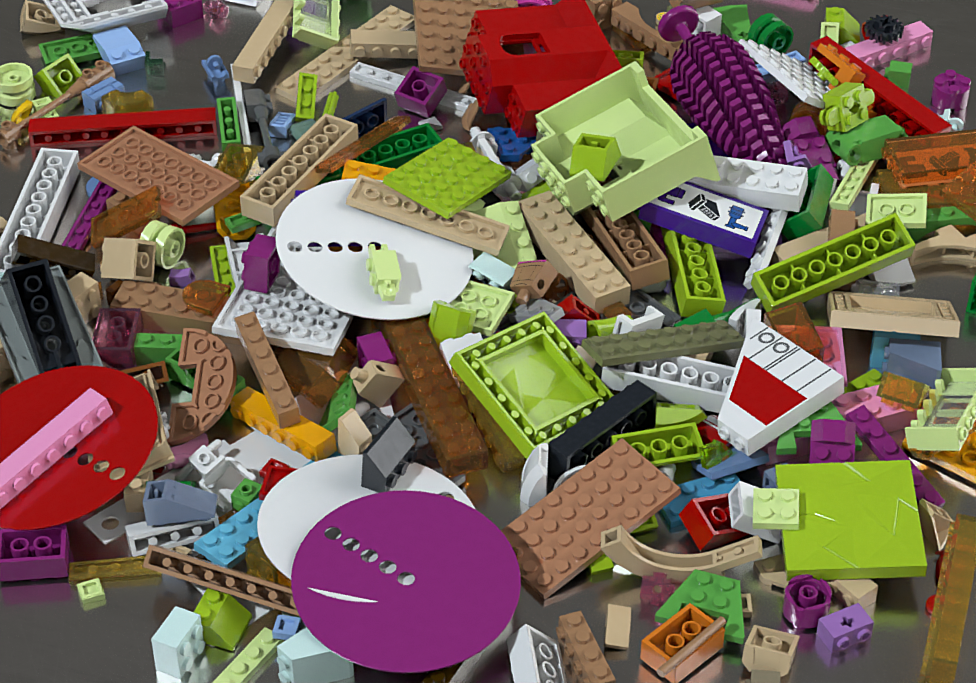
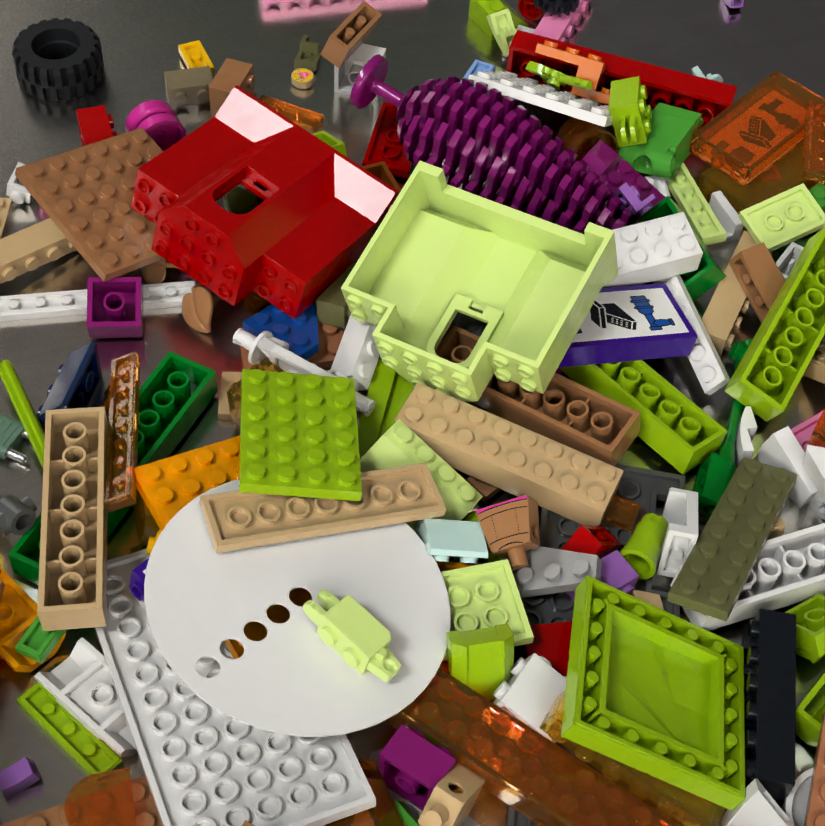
camera: 40 degrees left, 10 degrees up
magenta brick [241,234,280,293] -> none
white slope [418,116,443,131] -> none
lime slope [569,133,621,181] -> none
medium nougat arch [611,1,683,61] -> none
bright green piece [713,4,751,42] -> none
green wheel [747,13,794,55] -> none
bright green brick [884,60,913,88] -> none
magenta brick [931,69,971,111] -> none

